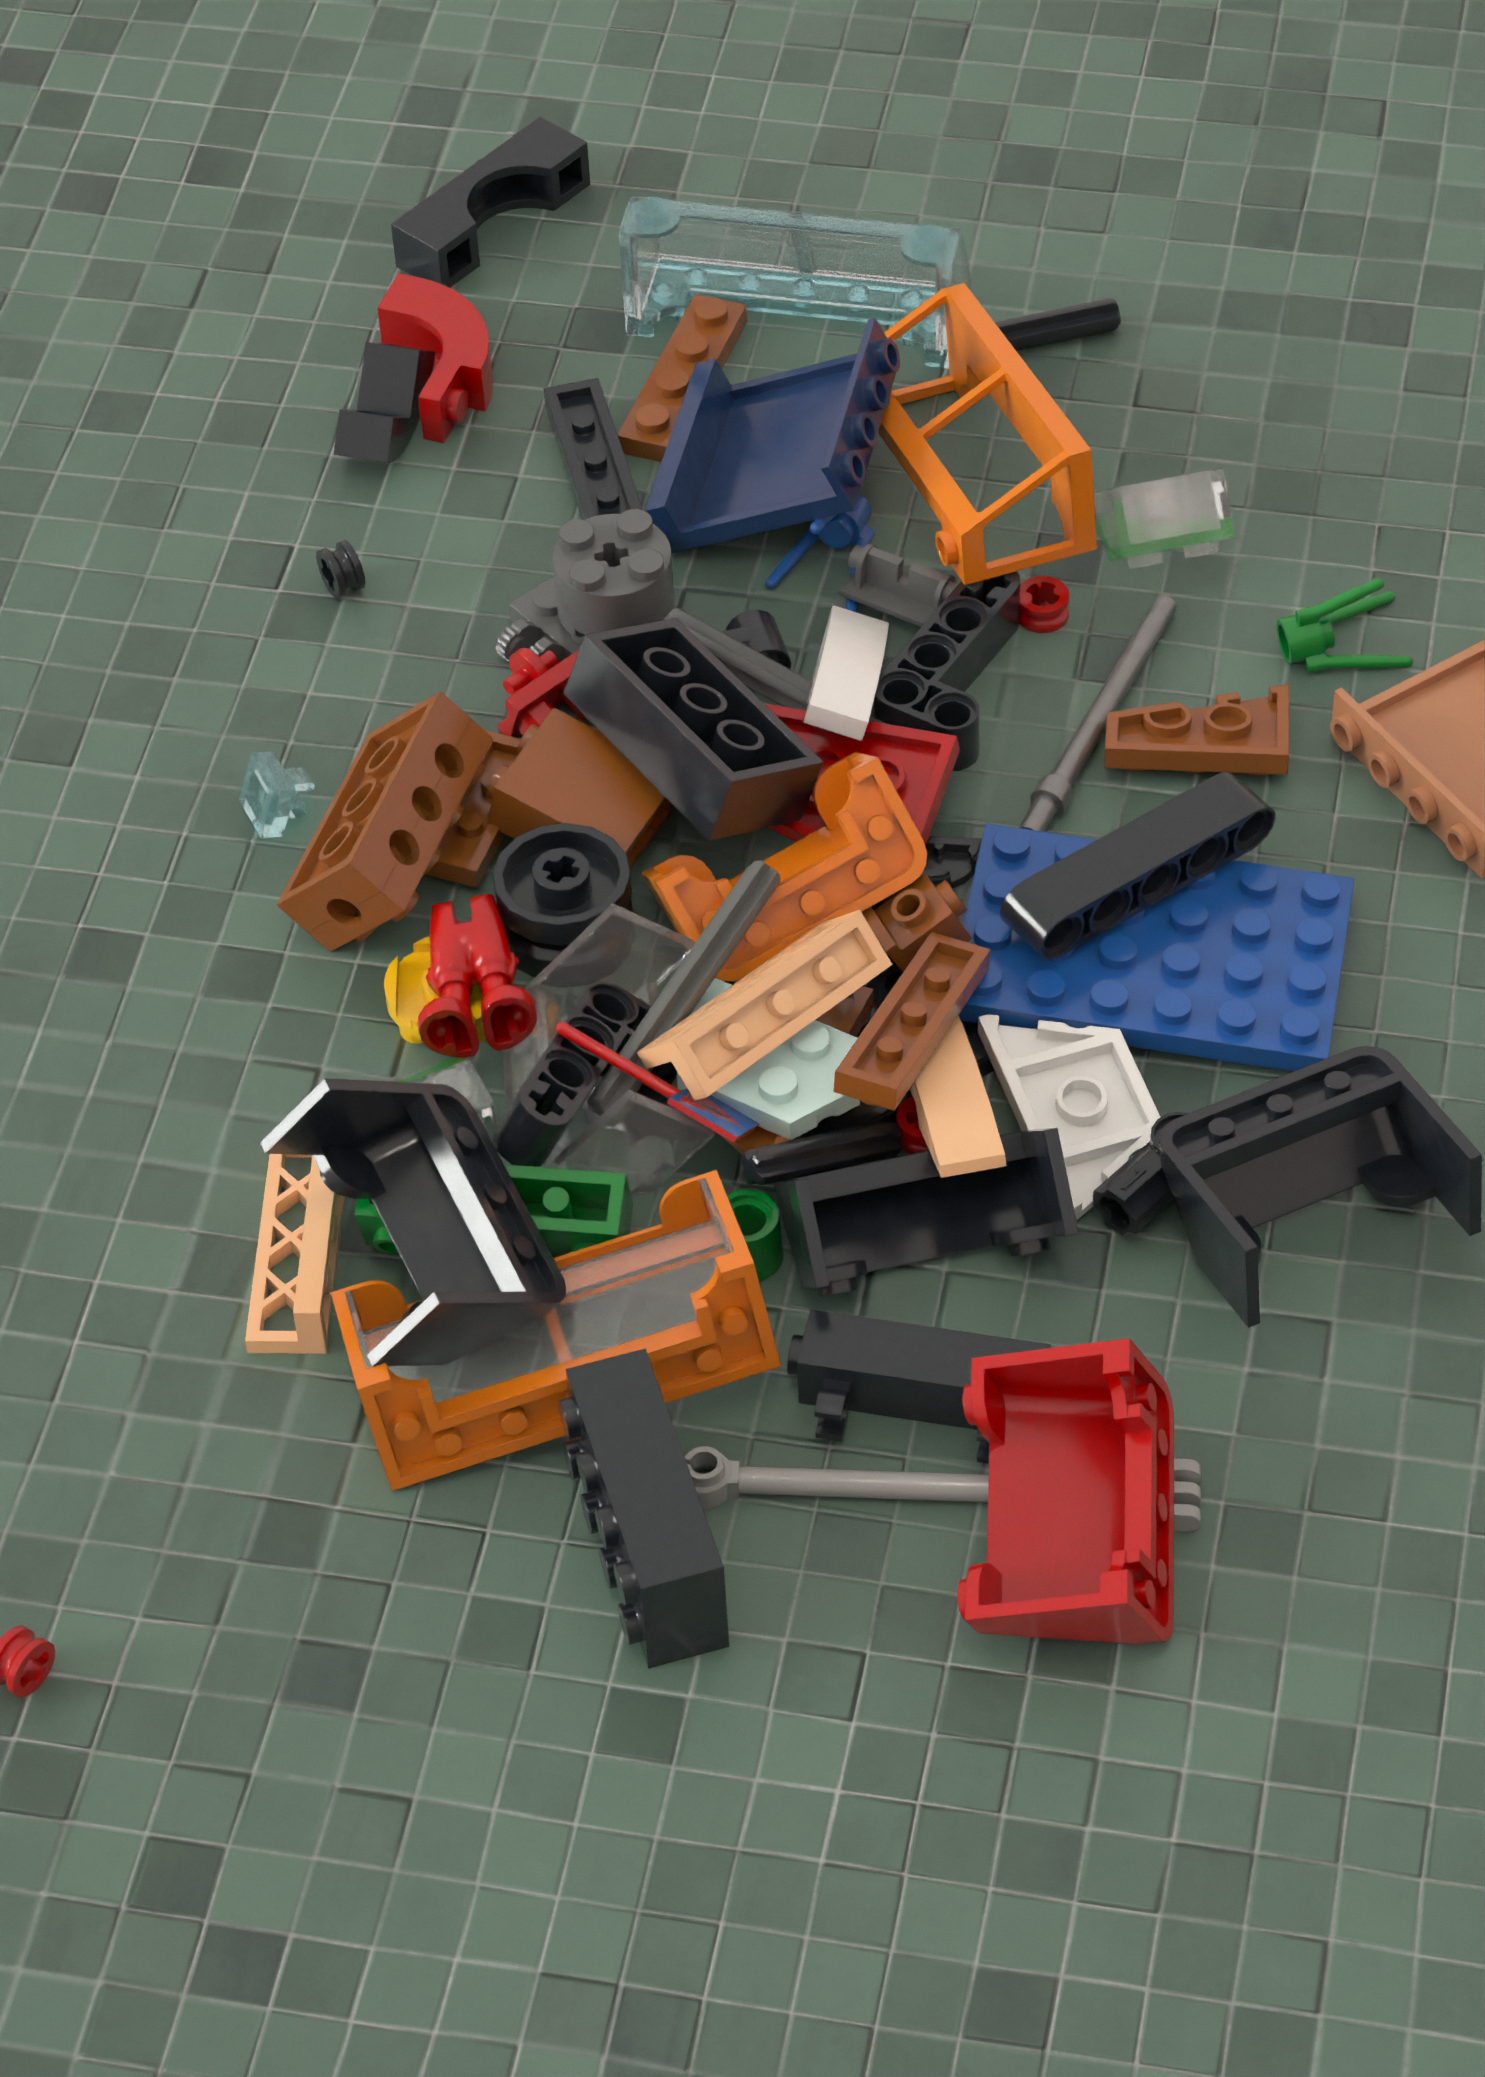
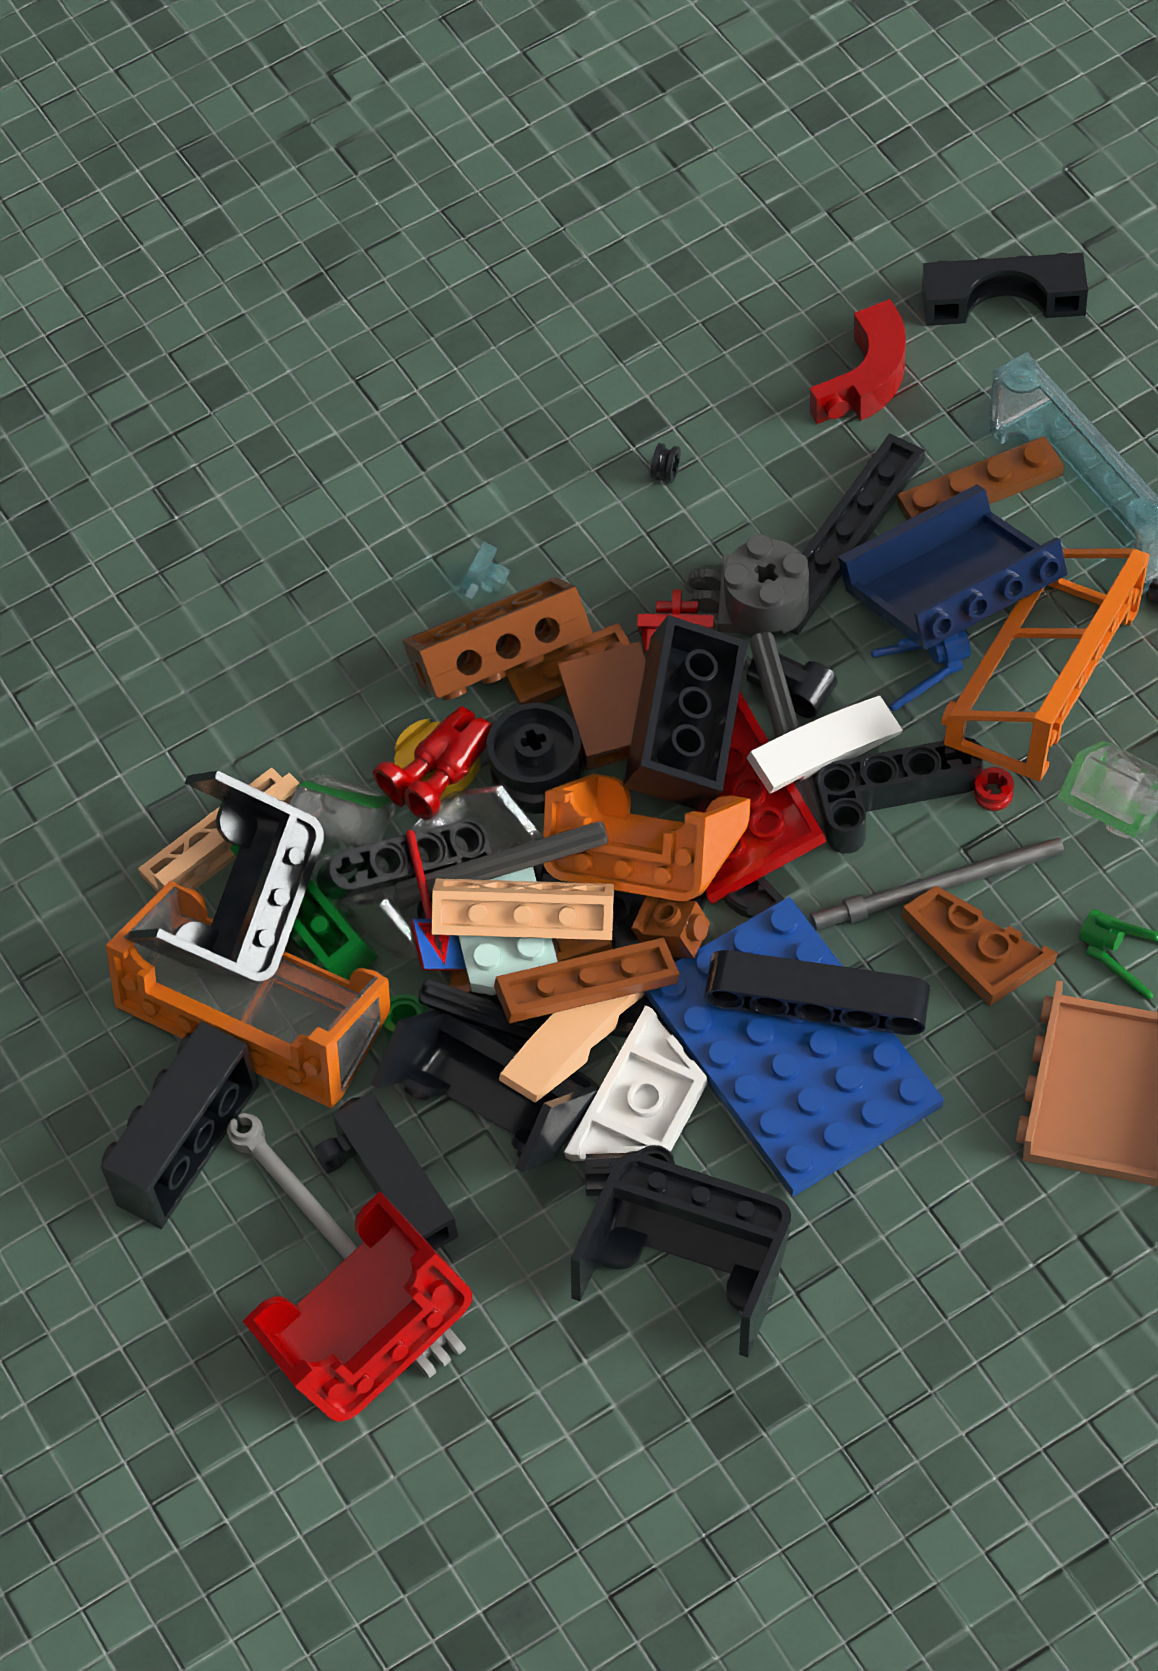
camera: 50 degrees right, 10 degrees up
black brick [334,342,436,463] -> none
dark grey hinge [839,543,958,627] -> none

